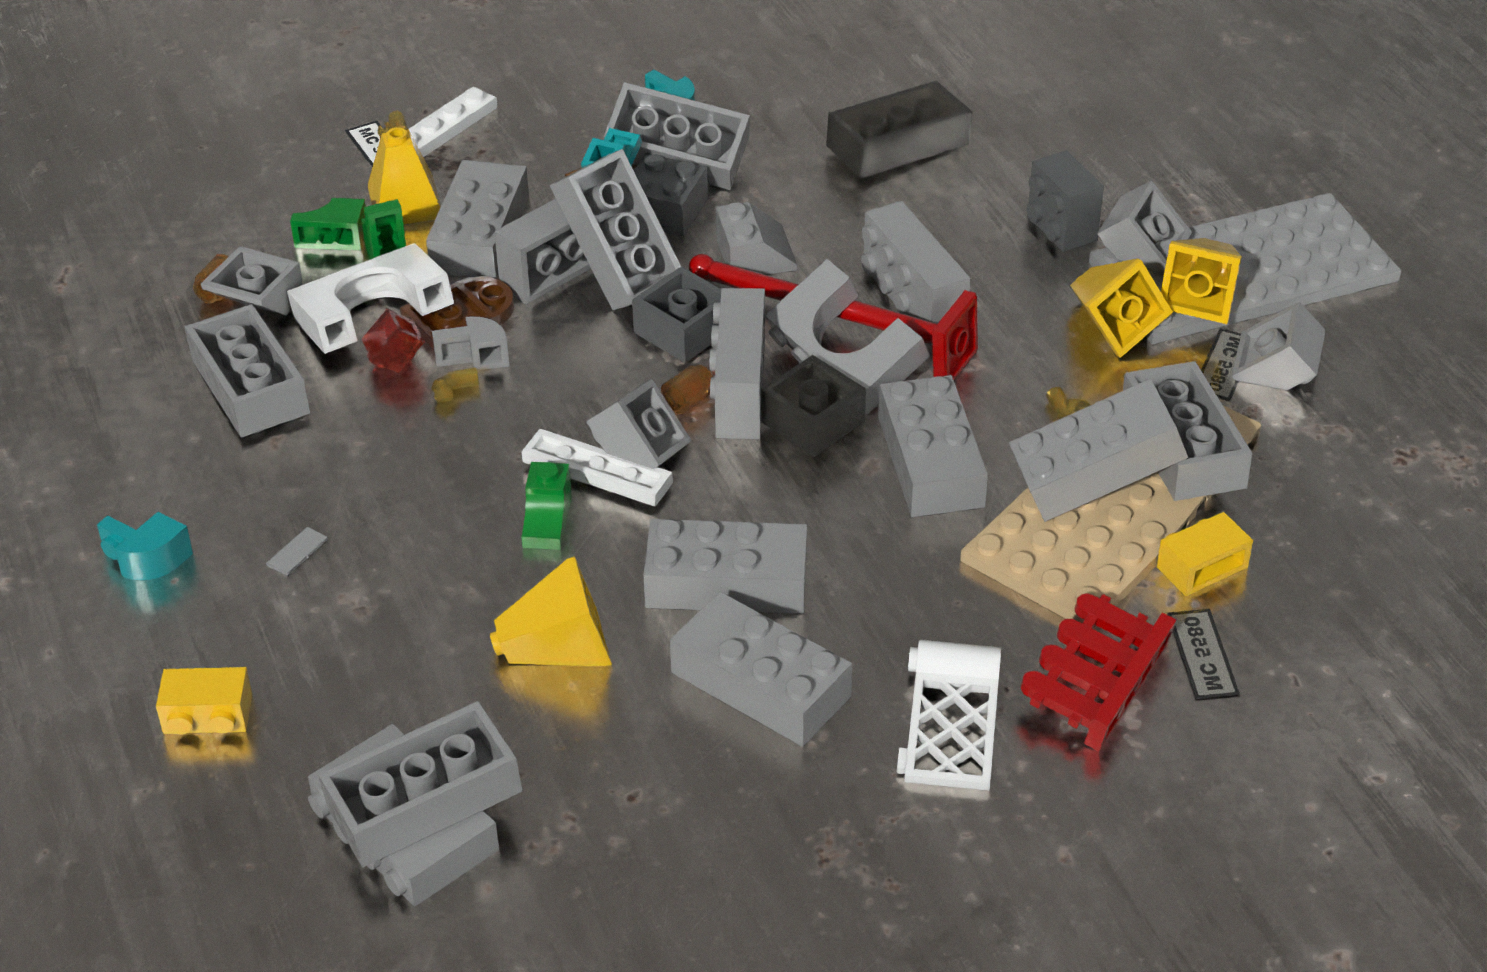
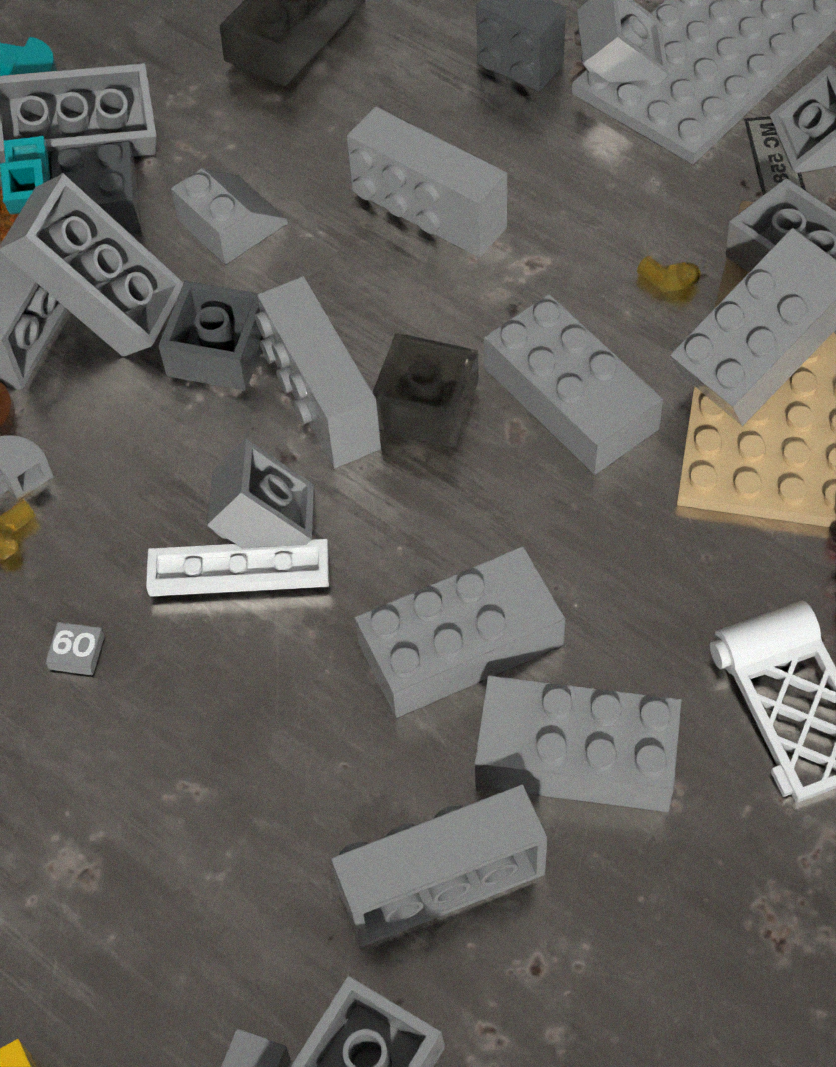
camera: 25 degrees left, 15 degrees up
yellow slope [490,556,612,666] -> none
green arch [521,462,572,550] -> none
clear orange brick [661,365,713,414] -> none
red piece [688,254,978,380] -> none
light grey arch [765,259,930,414] -> none
yellow slope [1070,258,1173,358] -> none
yellow slope [1161,238,1242,324] -> none
none -> light grey tile [45,622,105,675]
none -> light grey brick [331,784,547,948]

